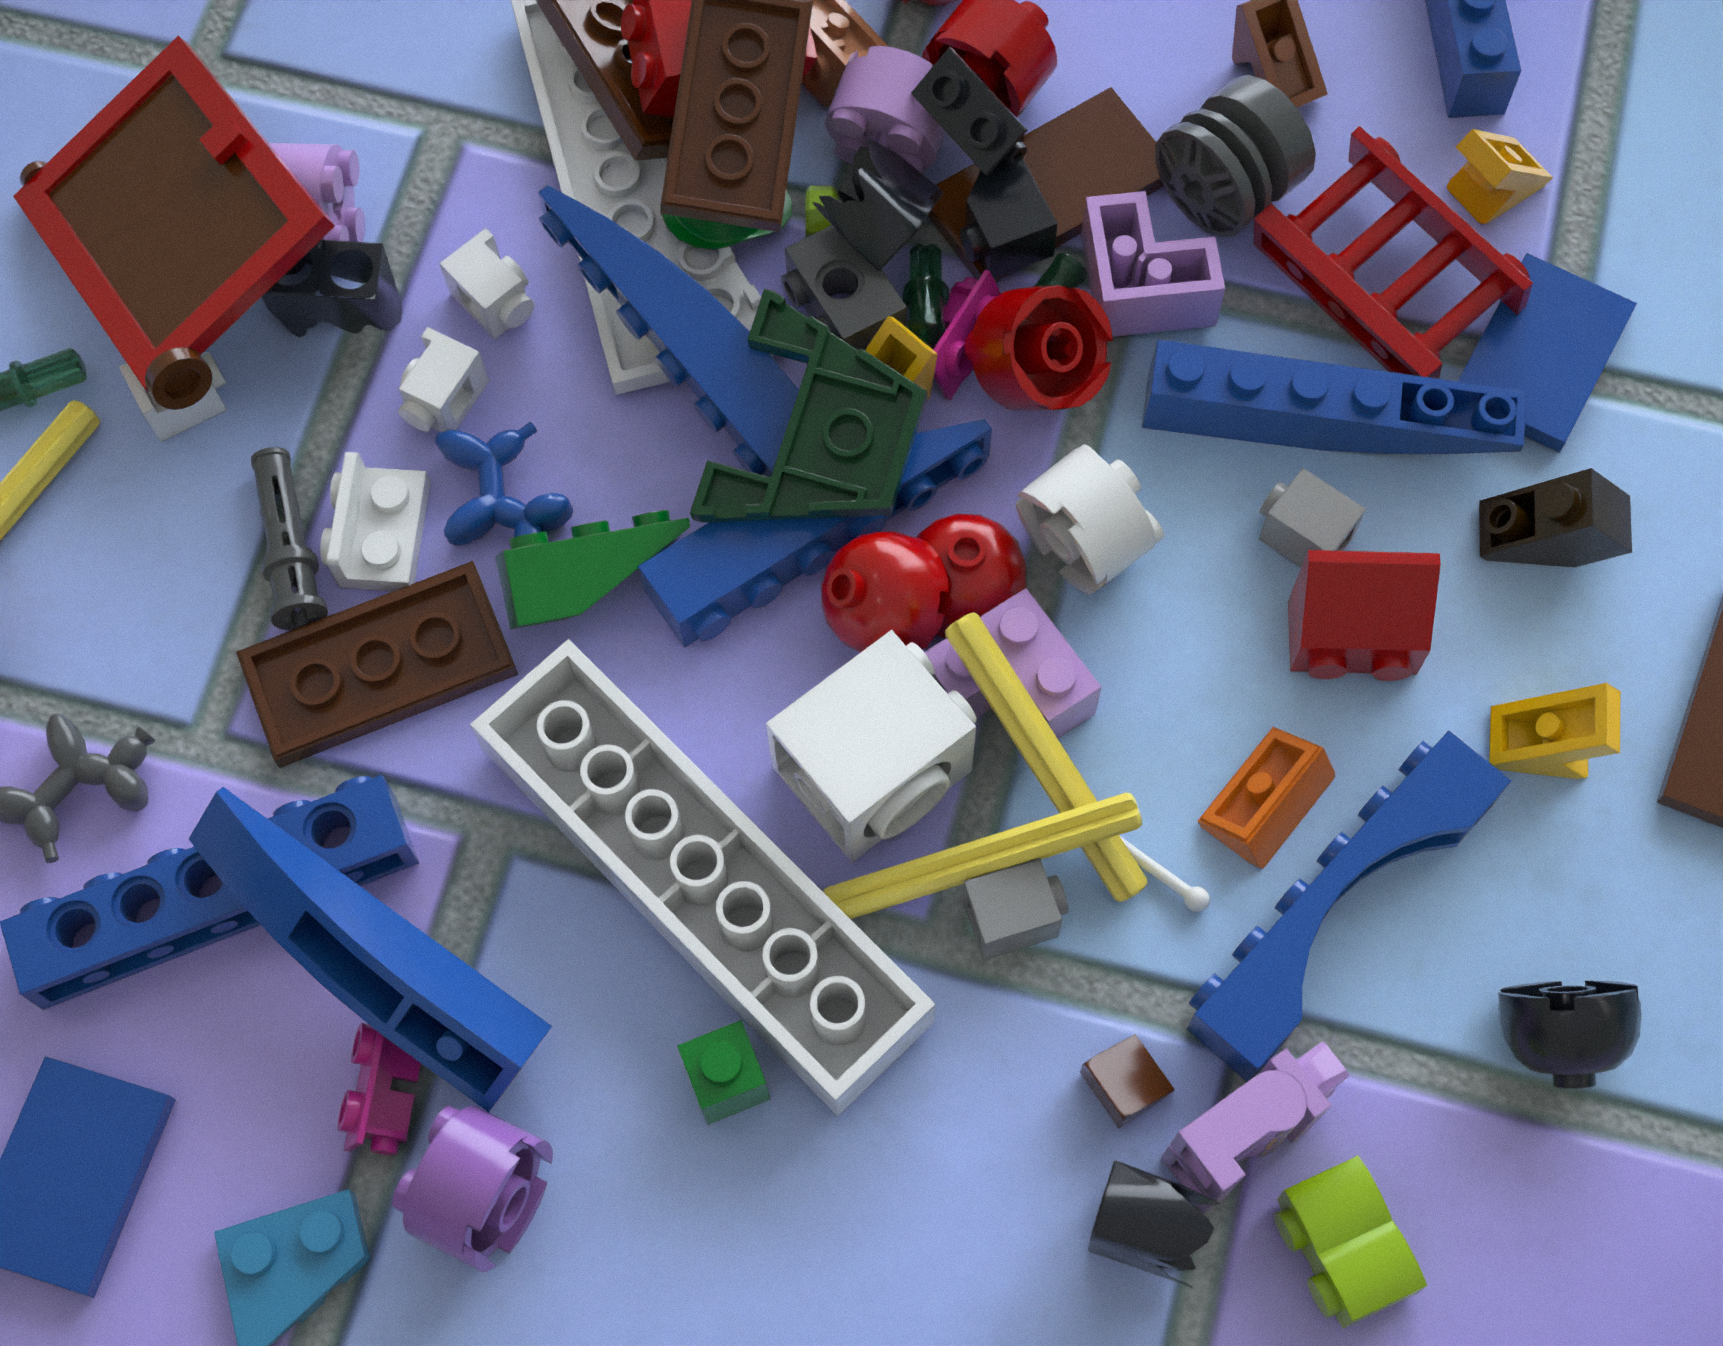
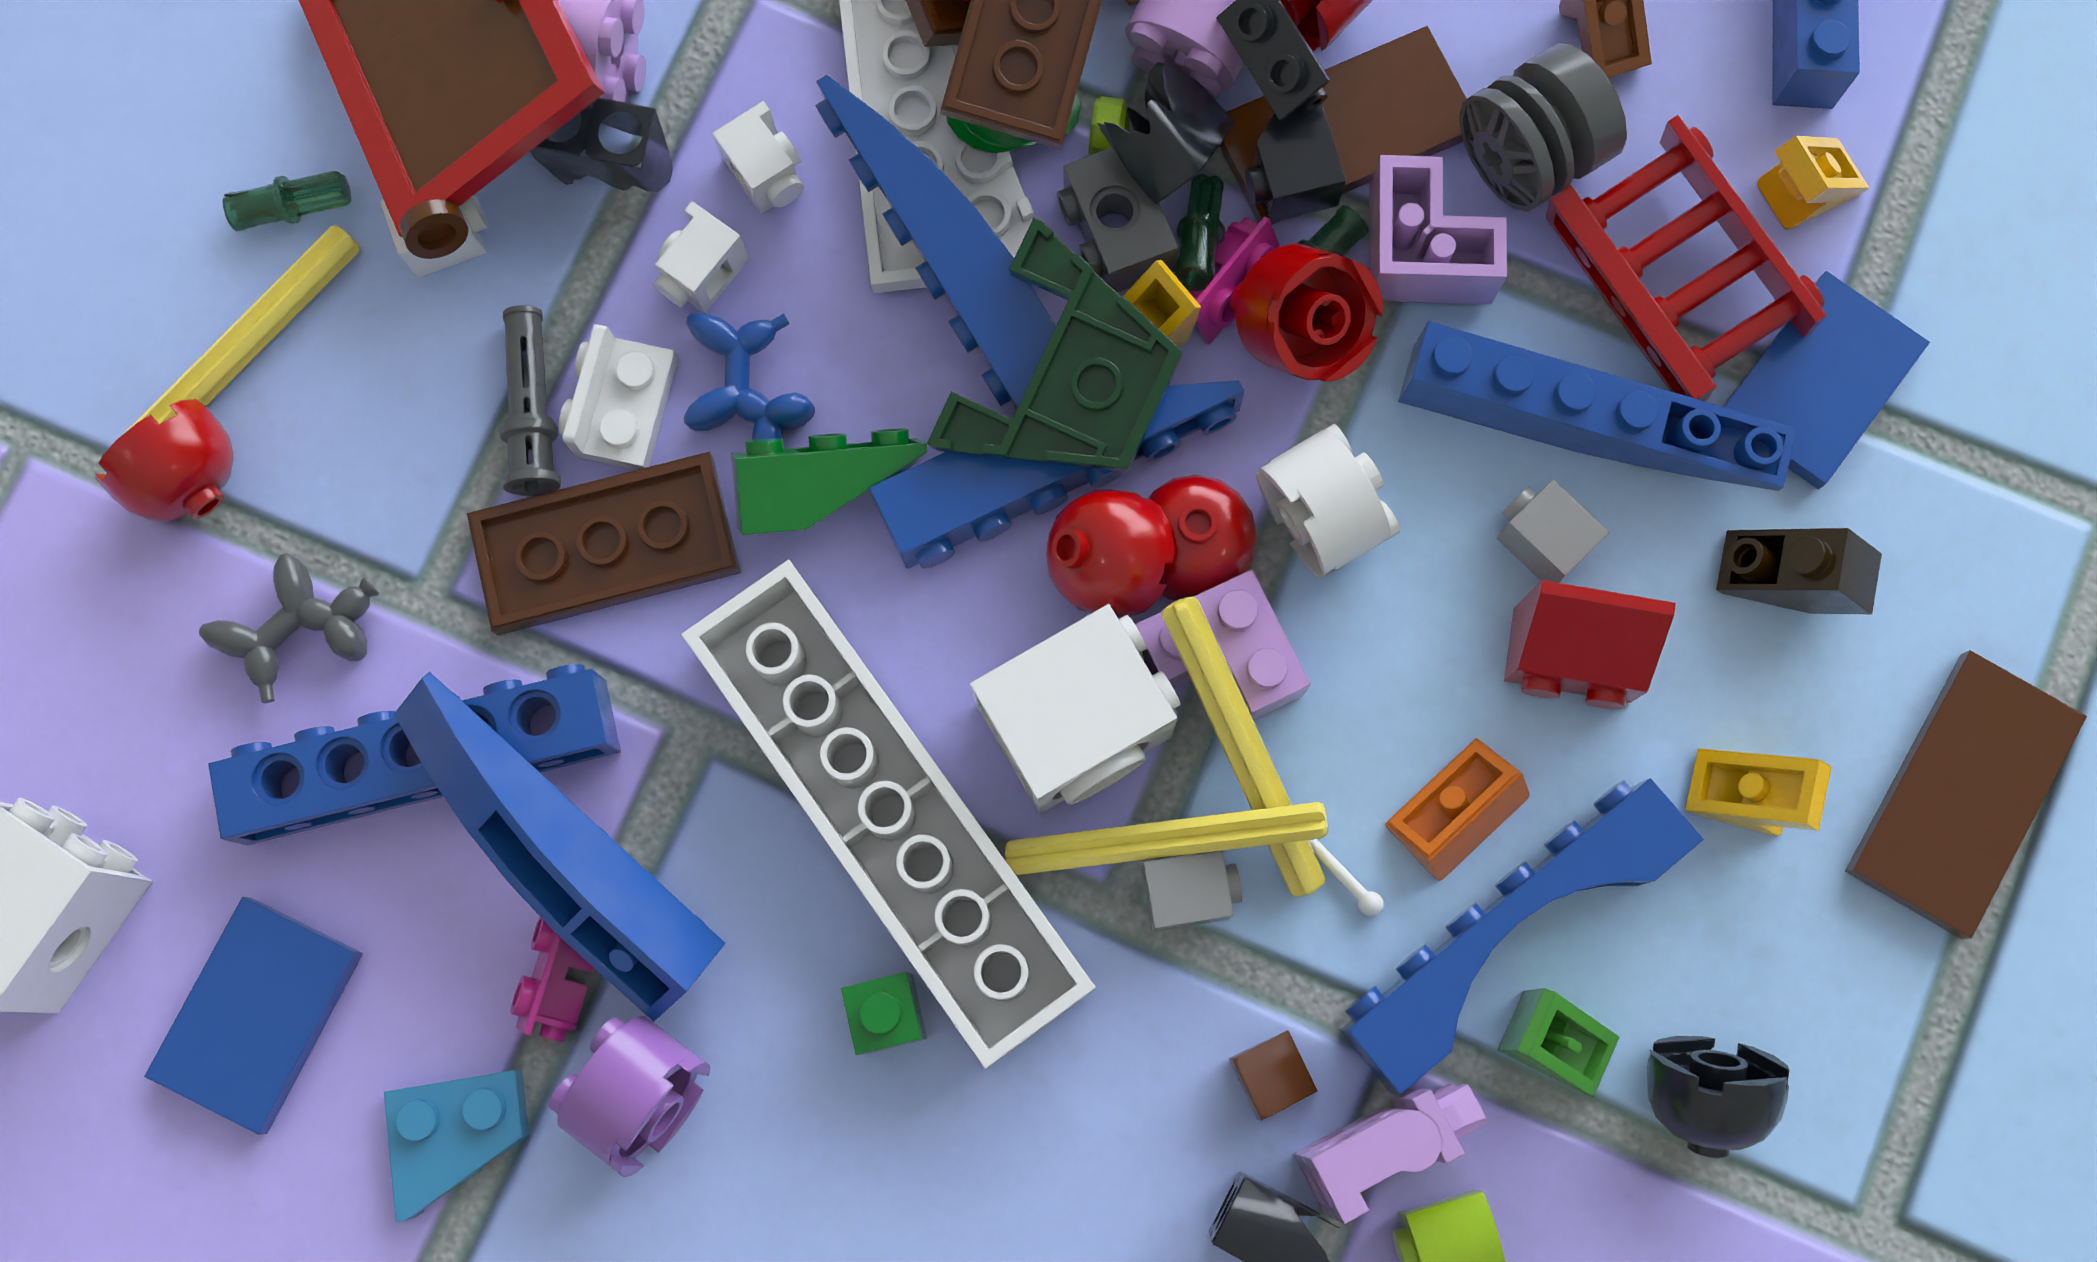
camera: 10 degrees right, 10 degrees up
none -> bright green slope [1497,988,1620,1097]

